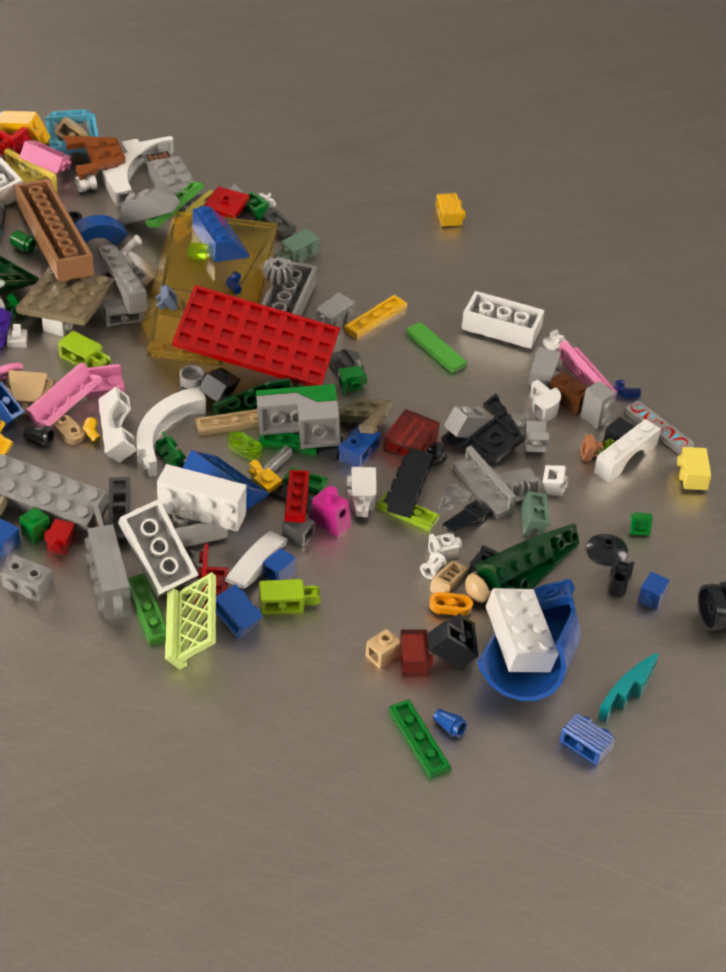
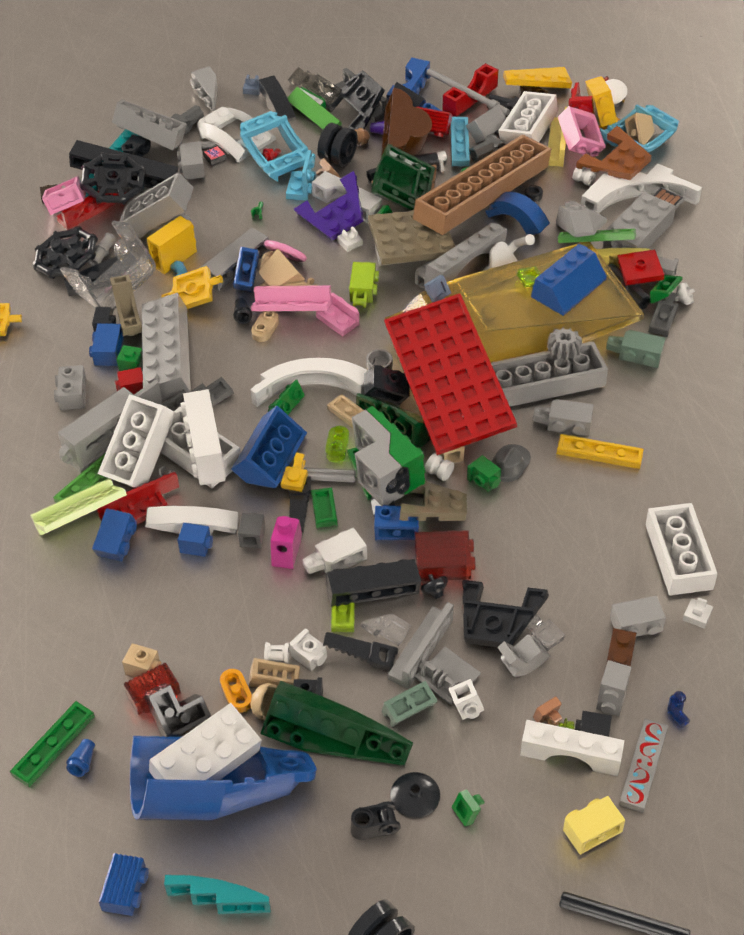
camera: 65 degrees right, 5 degrees up
yellow arm [83,417,101,443] -> none
white arch [98,387,137,463] -> none
clear blue arm [226,271,242,294] -> none
lime brick [259,579,321,615] -> none
red tile [284,470,310,523] -> none
bright green tile [406,322,467,374] -> none
light grey brick [443,406,490,438] -> none
white brick [530,380,561,422] -> none
bright pink fence [559,341,617,396] -> none
blue brick [637,572,670,610] -> none

